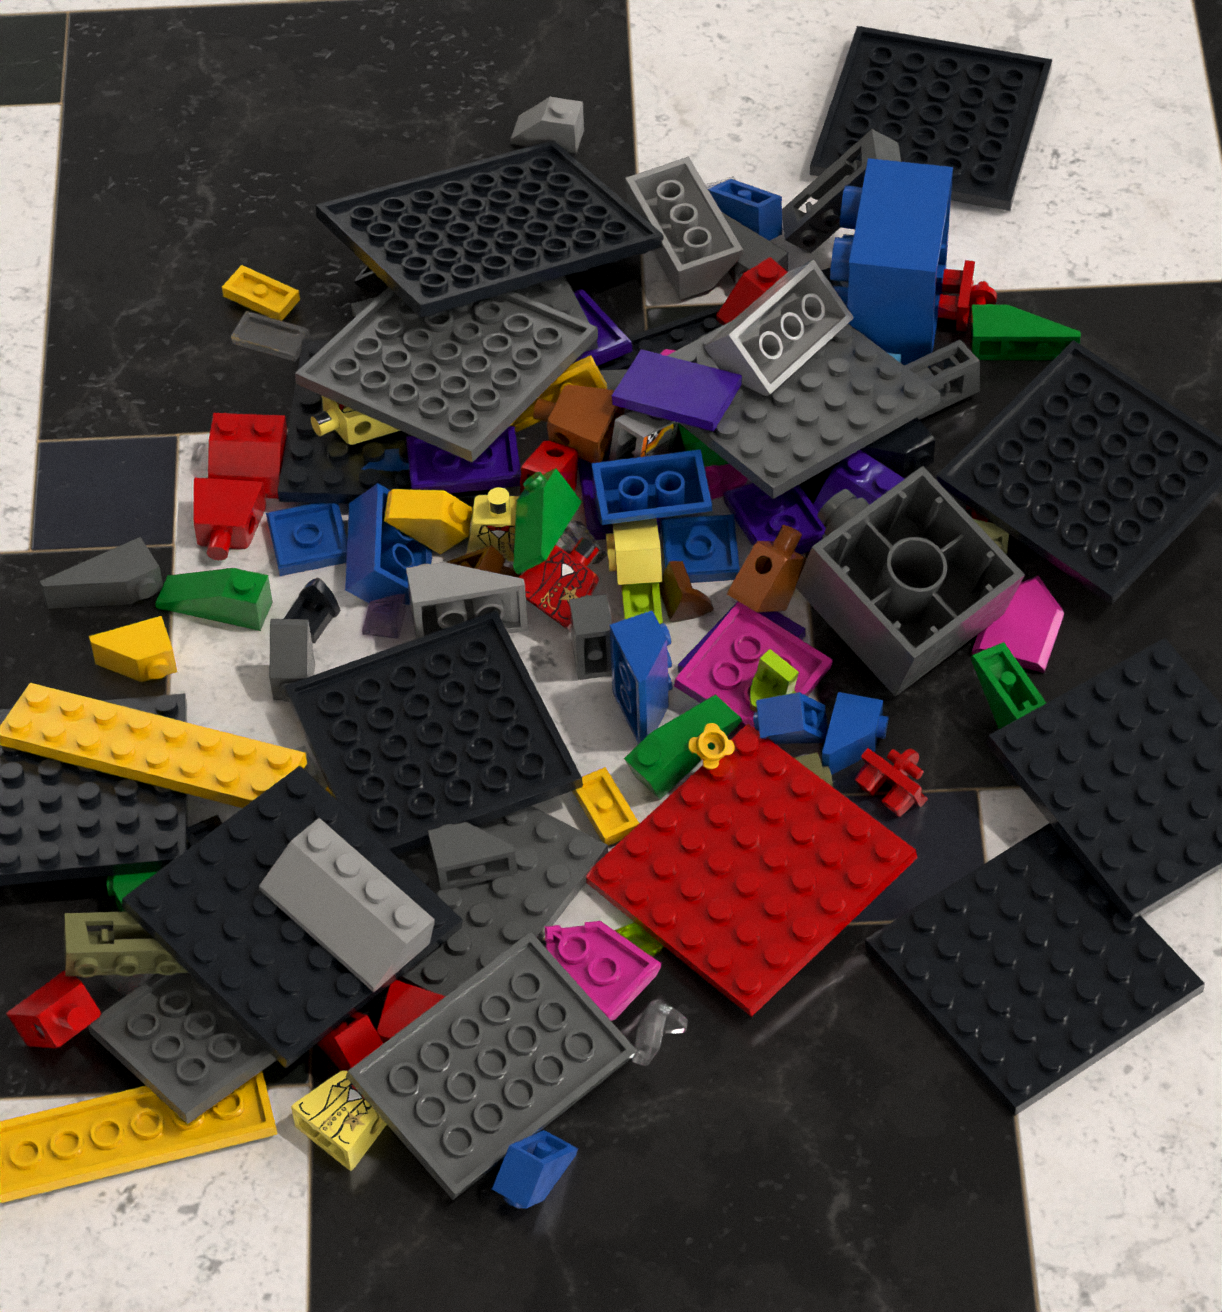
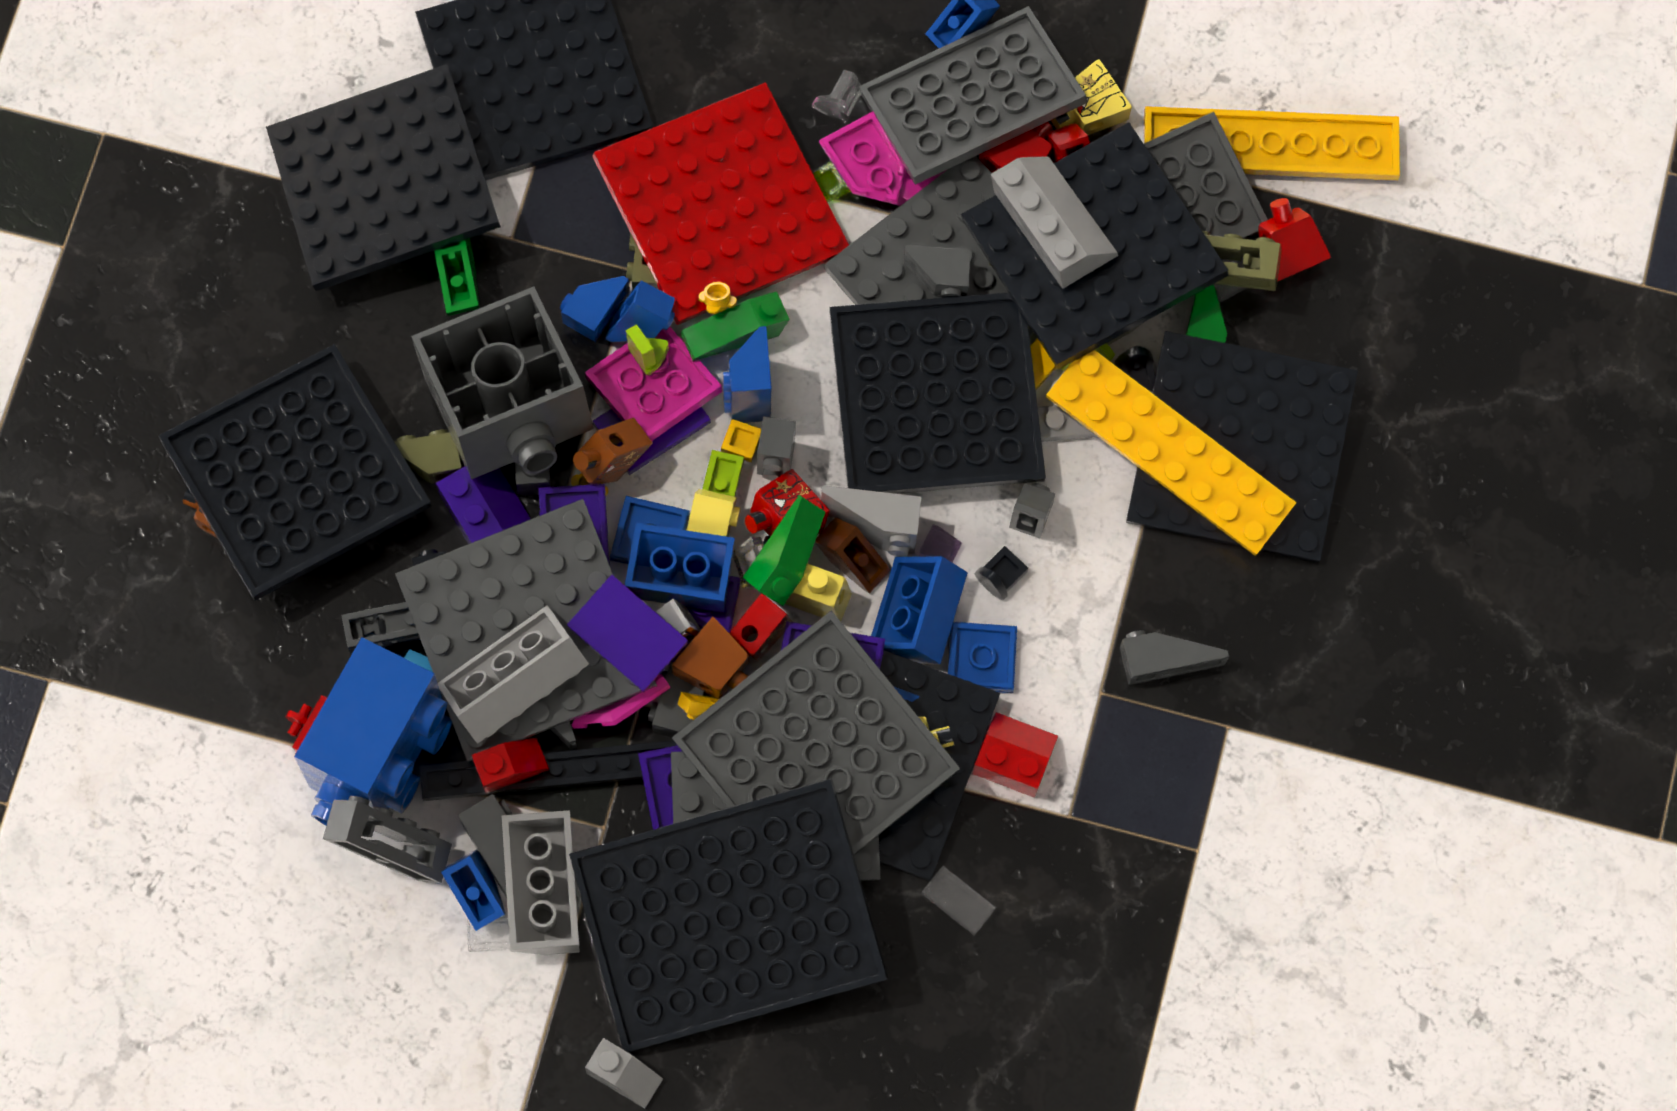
camera: 170 degrees left, 20 degrees up
yellow slope [89,616,178,682] -> none
green slope [155,568,273,631] -> none
red torso [193,477,267,561] -> none
yellow plate [222,265,300,323] -> none
yellow slope [384,489,472,555] -> none
yellow plate [572,767,639,846] -> none
reddish brown tile [659,561,714,622] -> none
black plate [810,26,1053,211] -> none
red hips [855,748,928,817] -> none
green slope [970,304,1081,360] -> none
dark pink tile [971,576,1064,673] -> none

